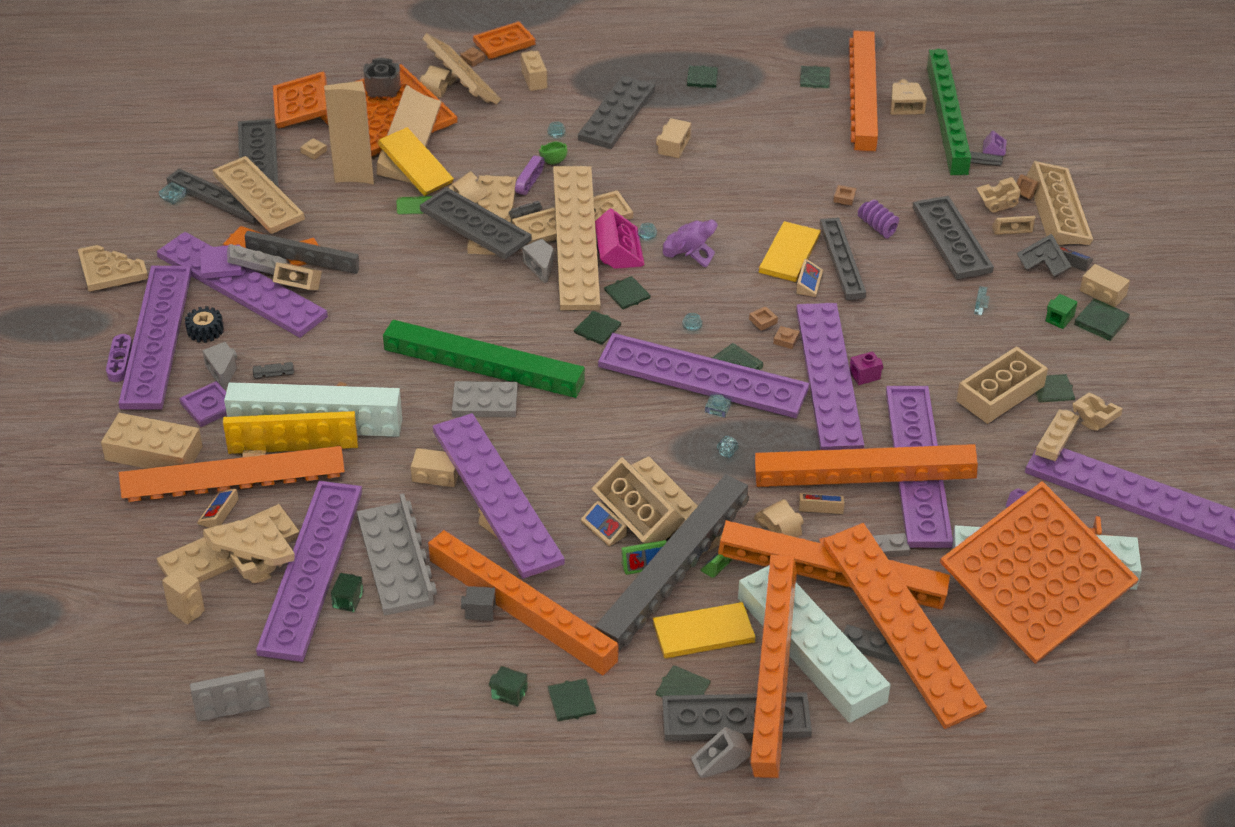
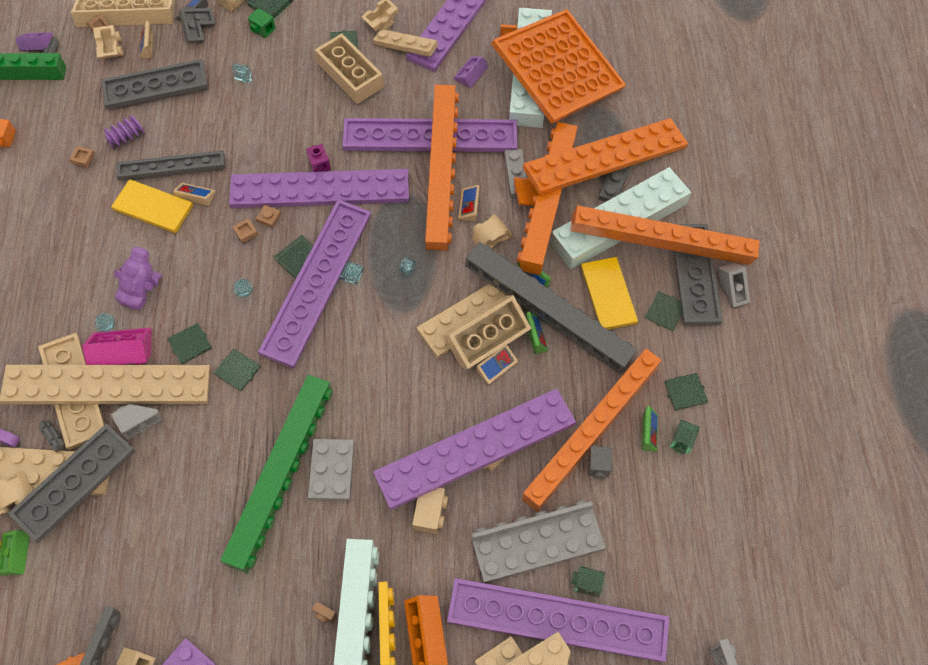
camera: 90 degrees left, 20 degrees up
none -> bright green slope [642,406,658,452]

